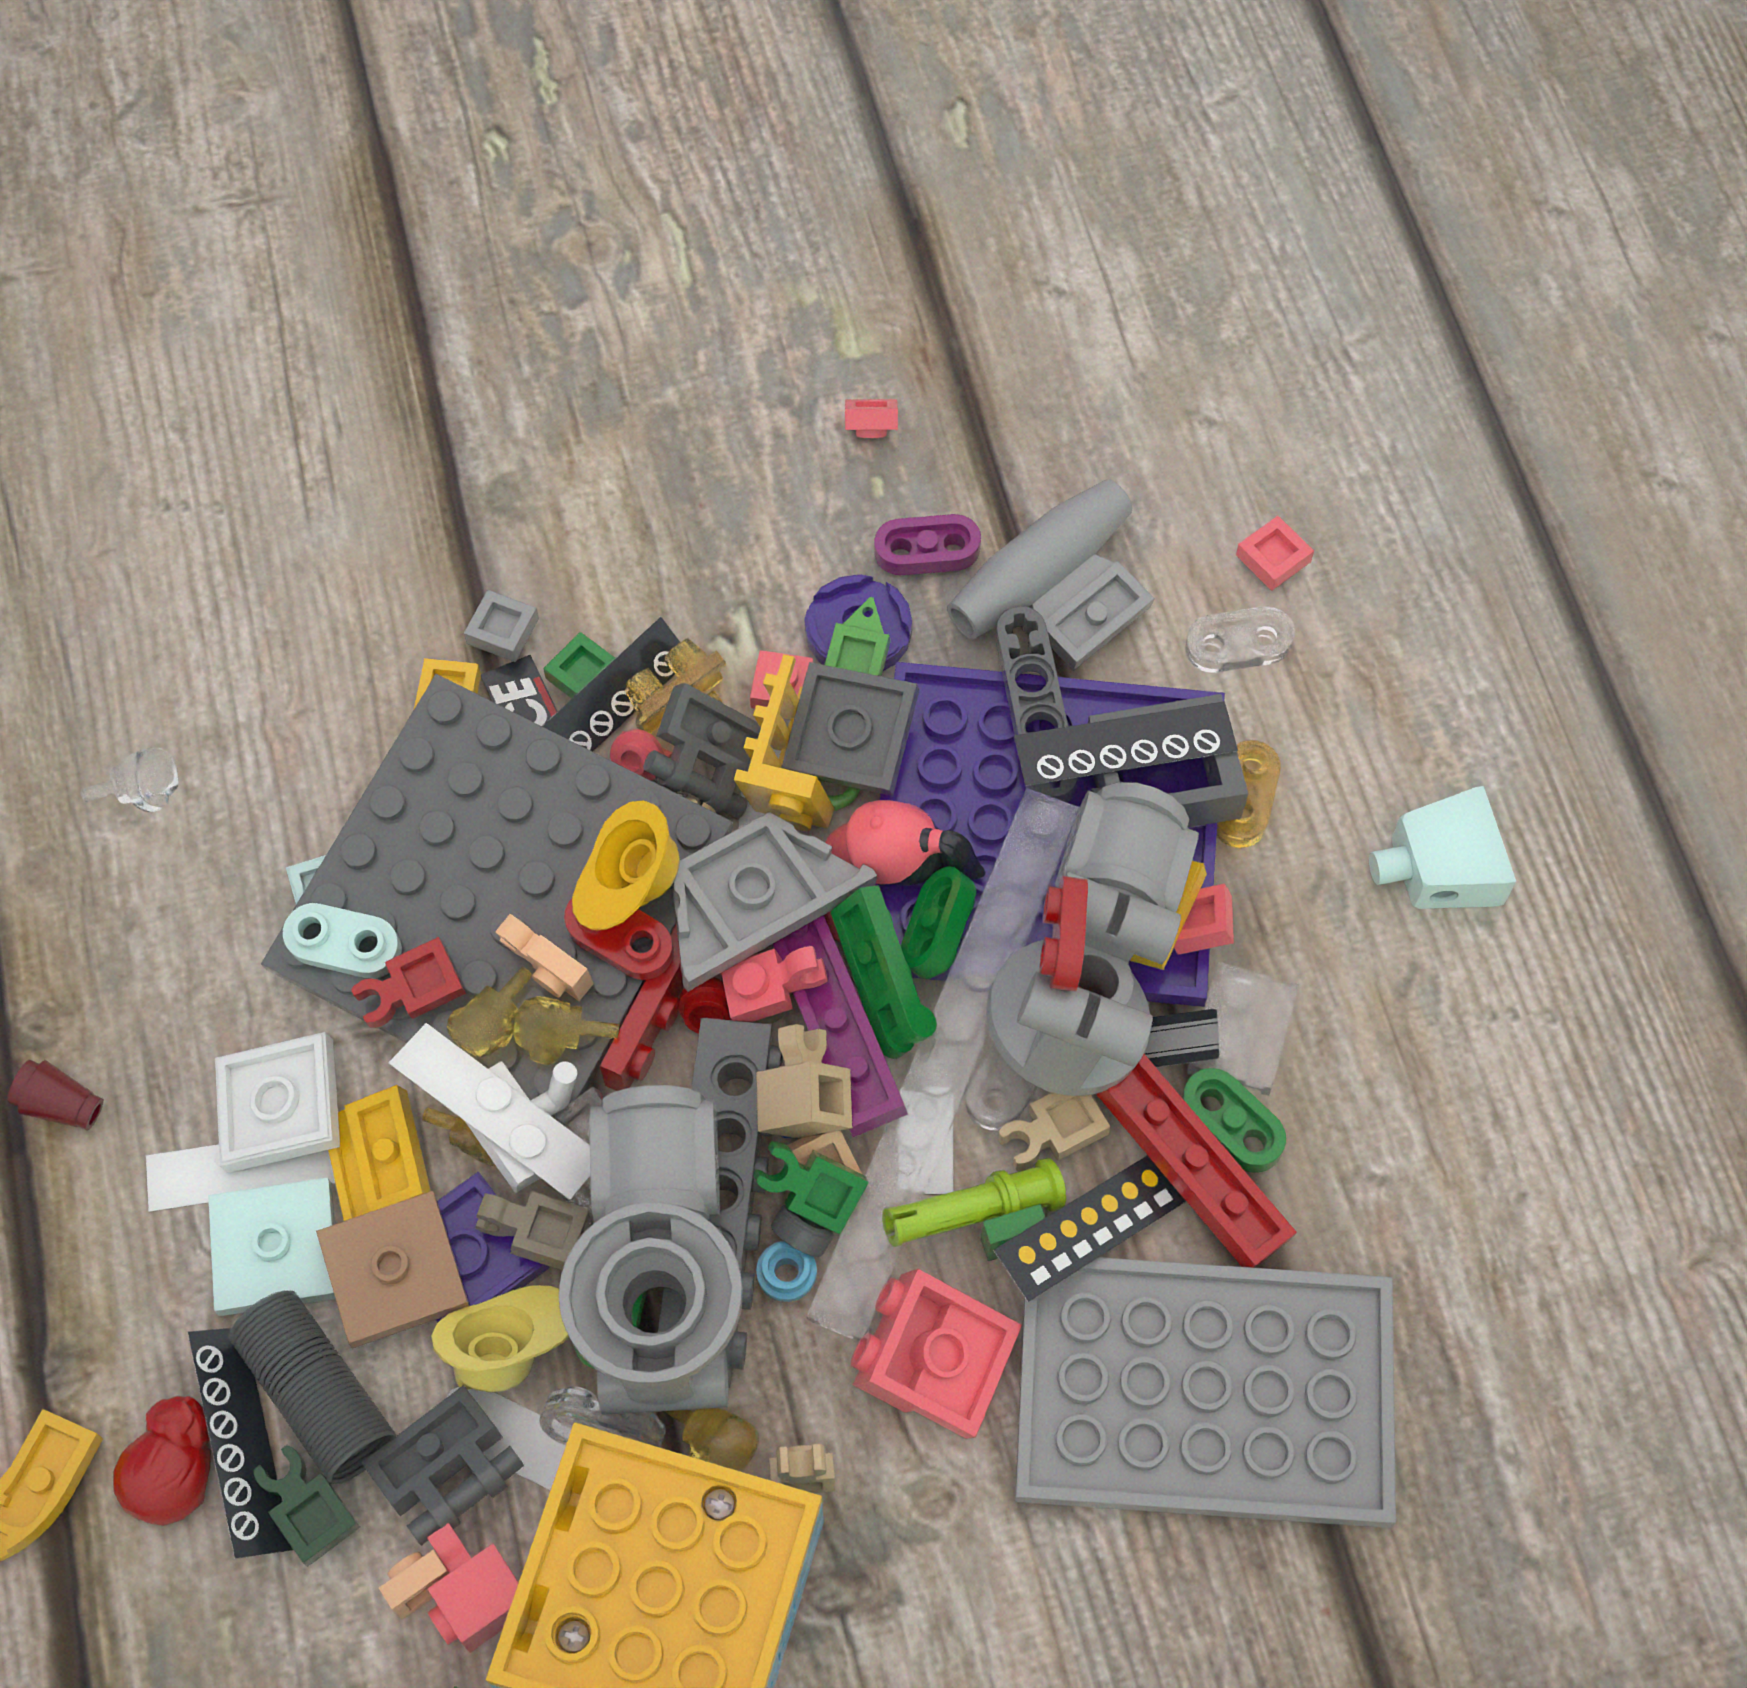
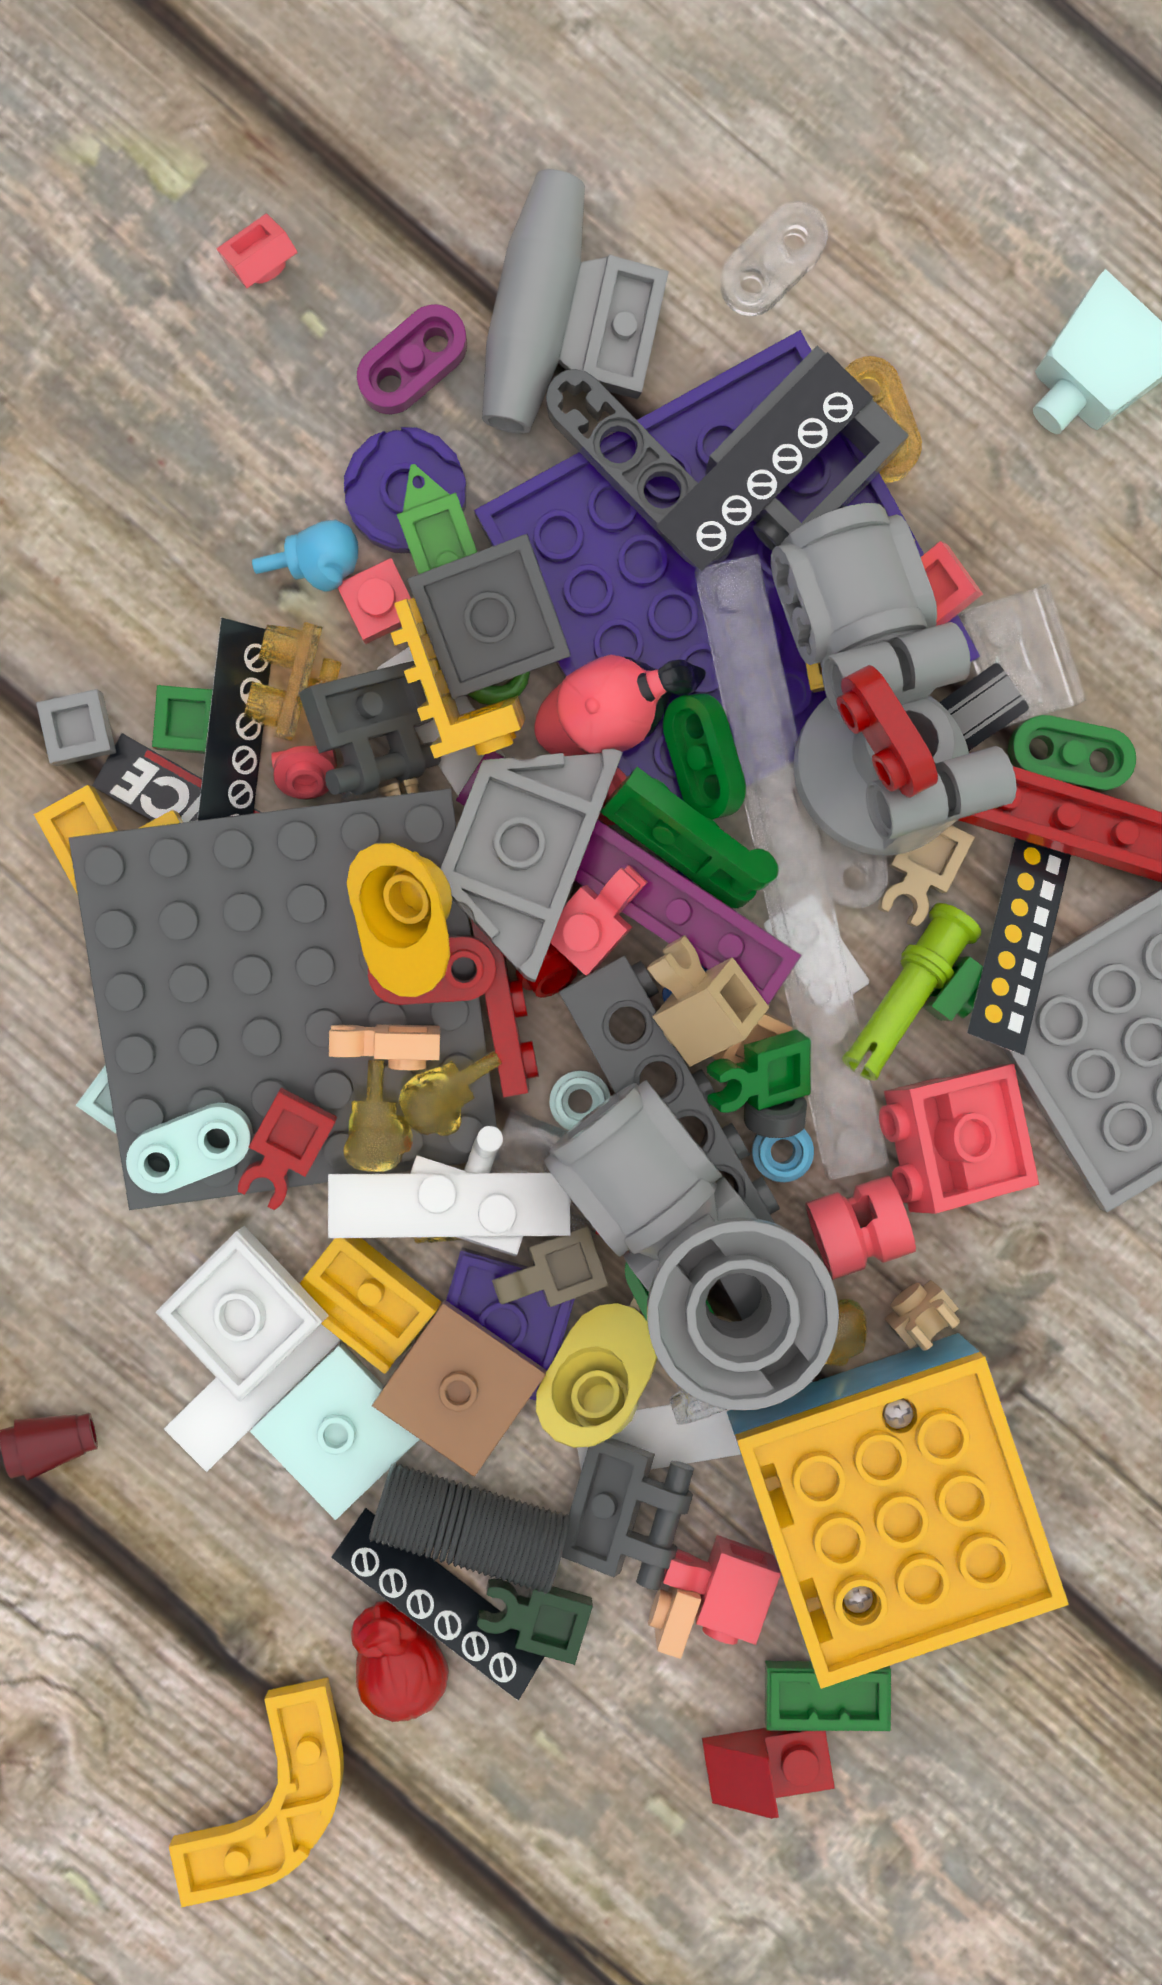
camera: 35 degrees left, 25 degrees up
coral plate [1236,516,1314,591] -> none
none -> medium azure piece [252,520,358,592]
none -> coral wheel [805,1175,916,1280]

